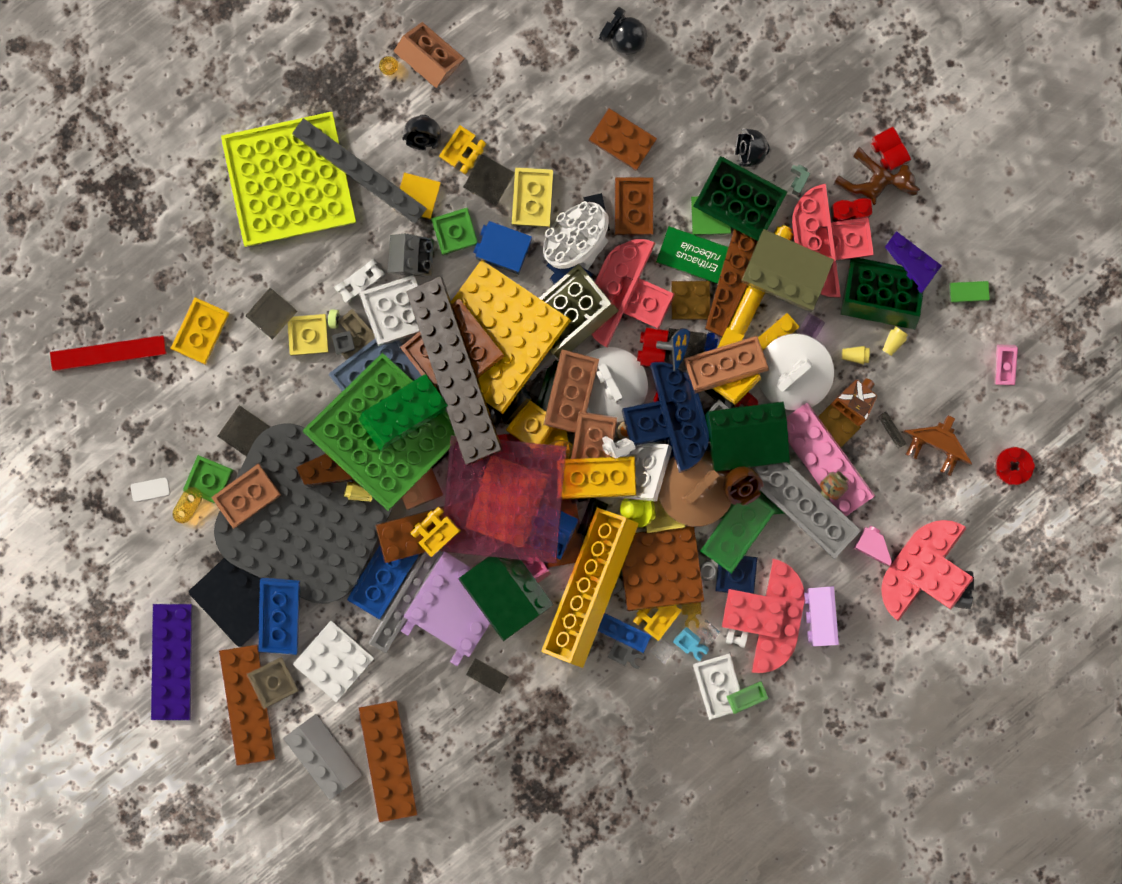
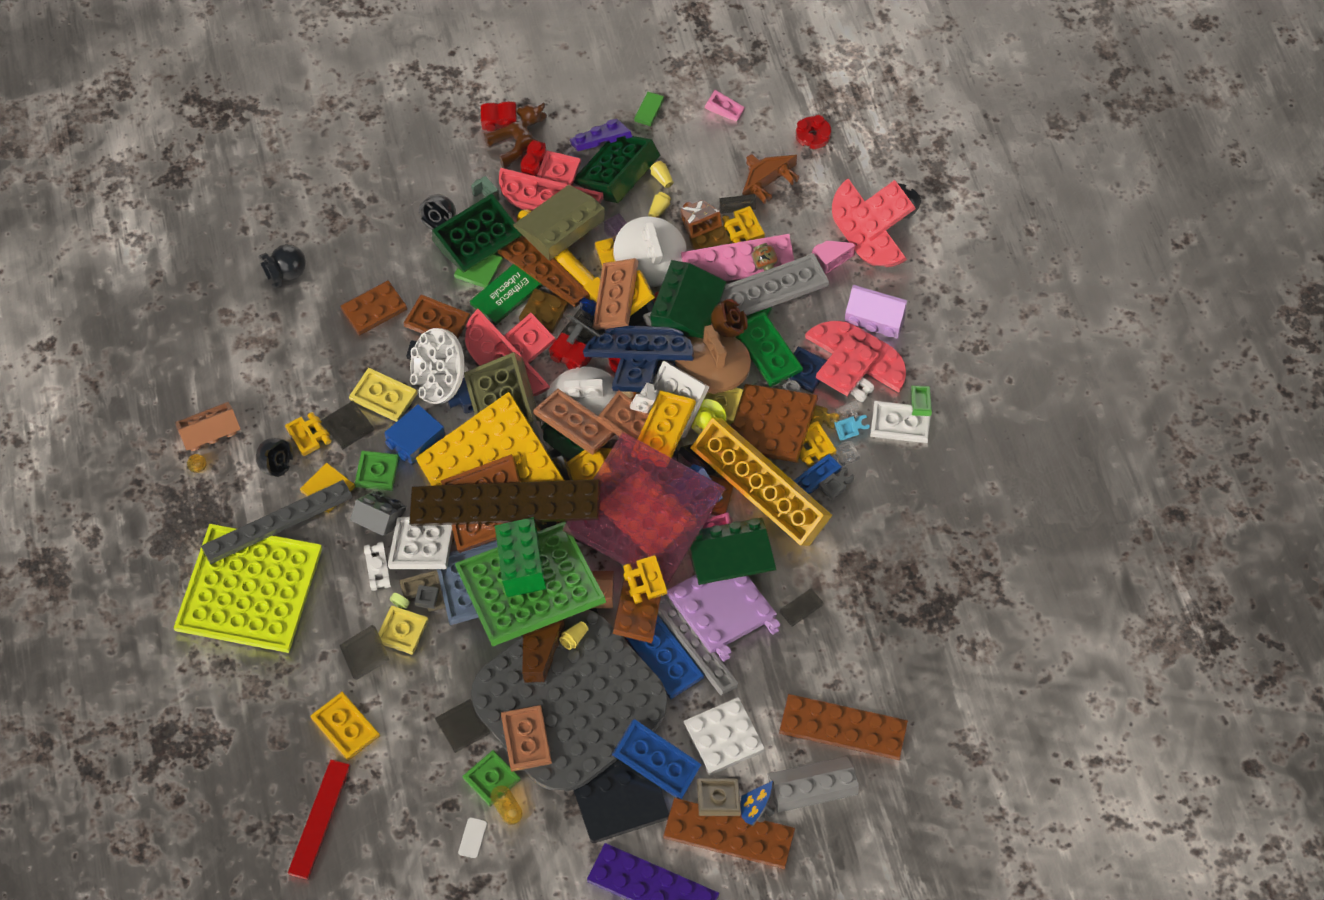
camera: 65 degrees left, 25 degrees down
none -> yellow plate [722,206,765,243]
none -> blue shield [740,781,775,826]

